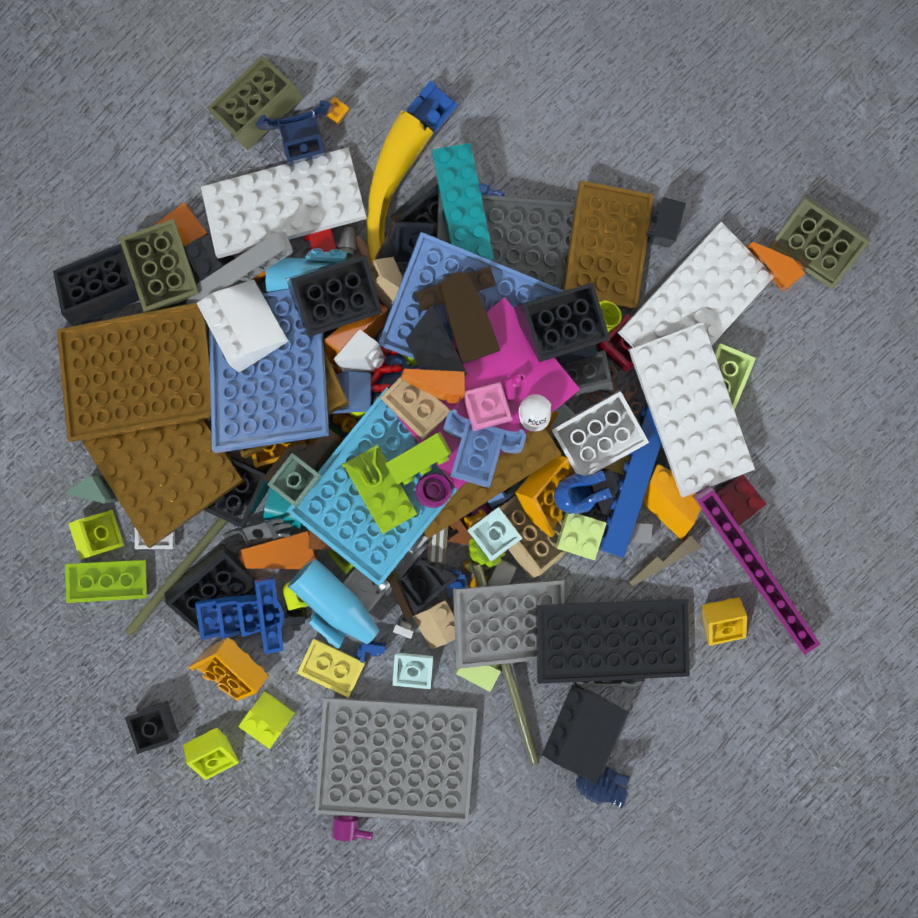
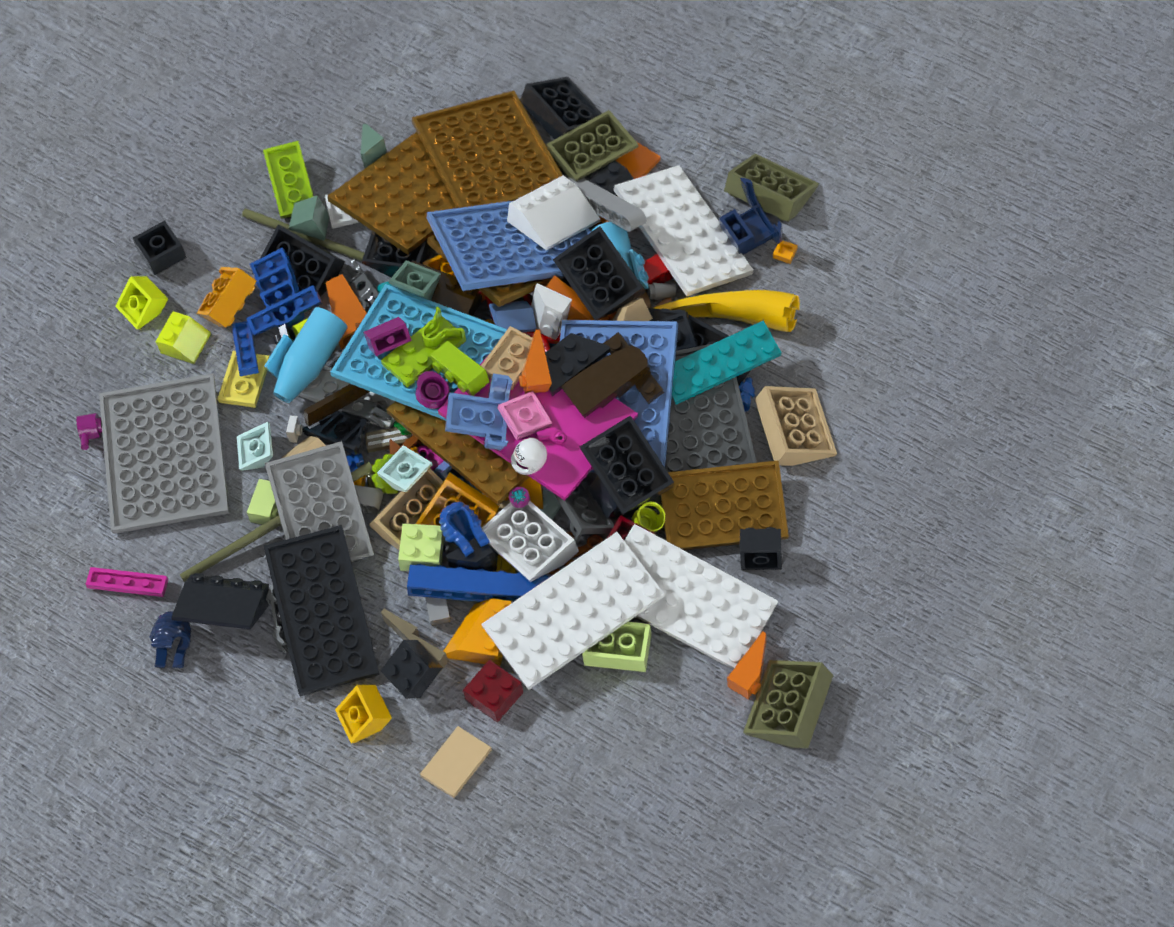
camera: 85 degrees right, 30 degrees down
neon yellow slope [68,510,124,560] -> none
blue bracket [357,641,387,663] -> none
blue hips [407,80,458,134] -> none
magenta brick [692,485,821,655] -> none
none -> dark pink plate [85,567,169,597]
none -> blue tile [231,321,259,376]
none -> sand green slope [288,196,329,241]
none -> magenta brick [363,317,412,356]
none -> black brick [381,640,443,699]
none -> tan tile [420,726,492,798]
none -> tile [509,487,530,508]
none -> tan slope [755,386,837,466]

